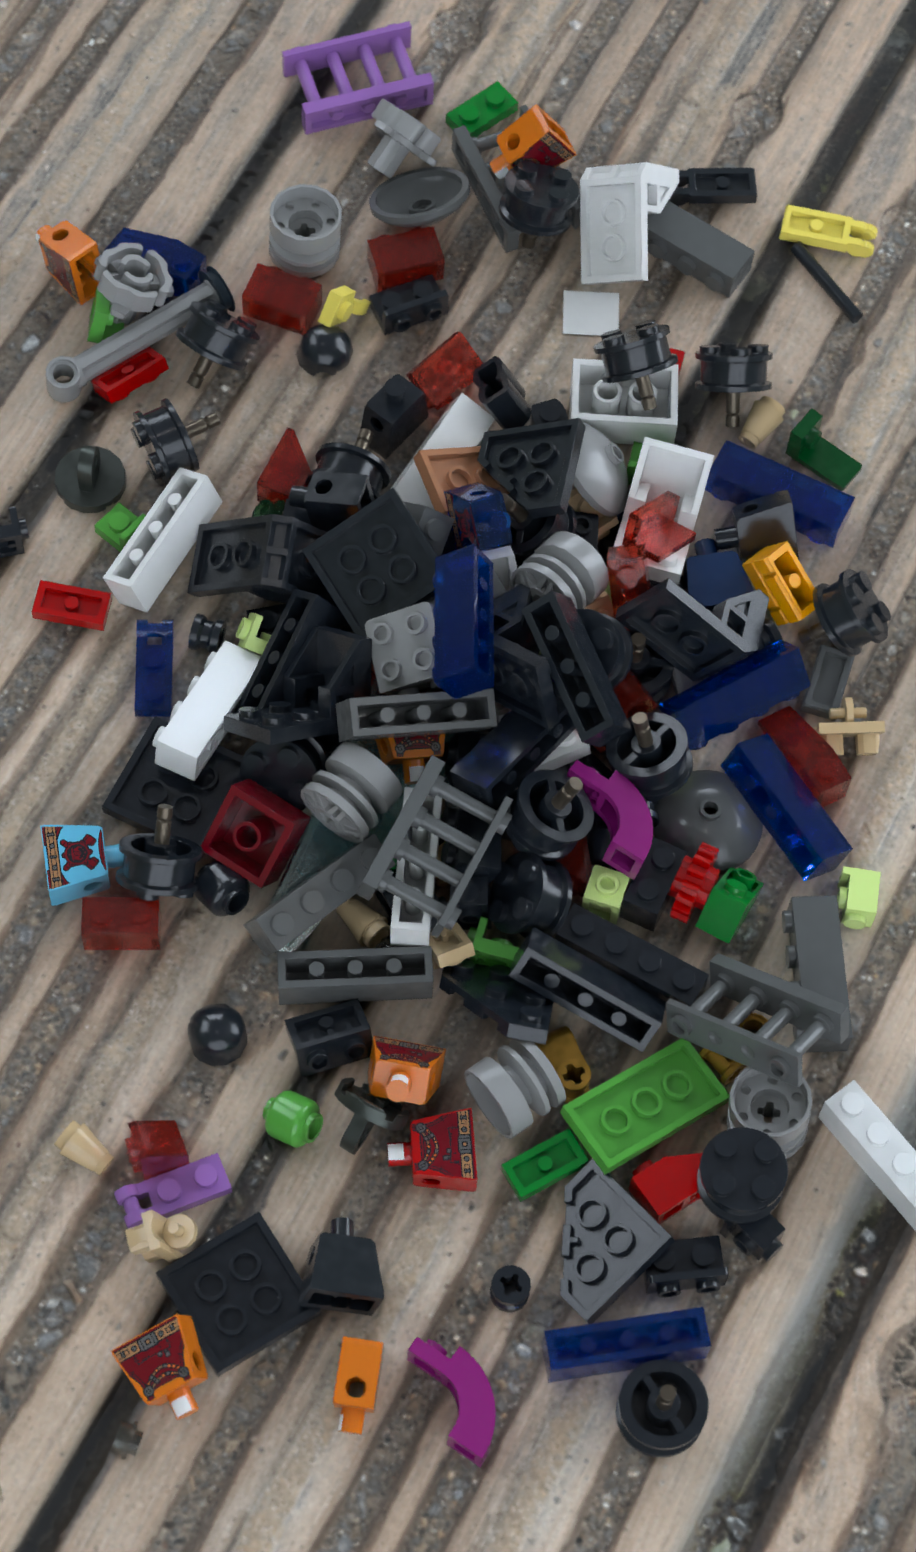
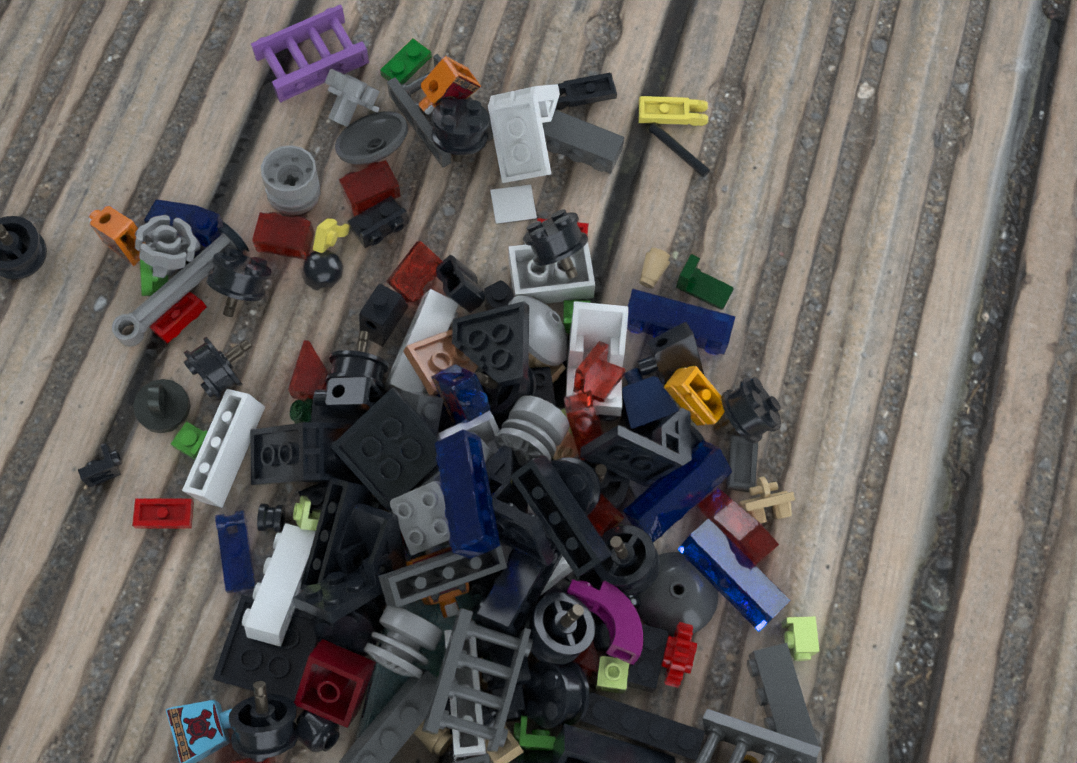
camera: 10 degrees left, 5 degrees up
black wheel [695,342,773,427] -> none
green slope [695,868,764,944] -> none

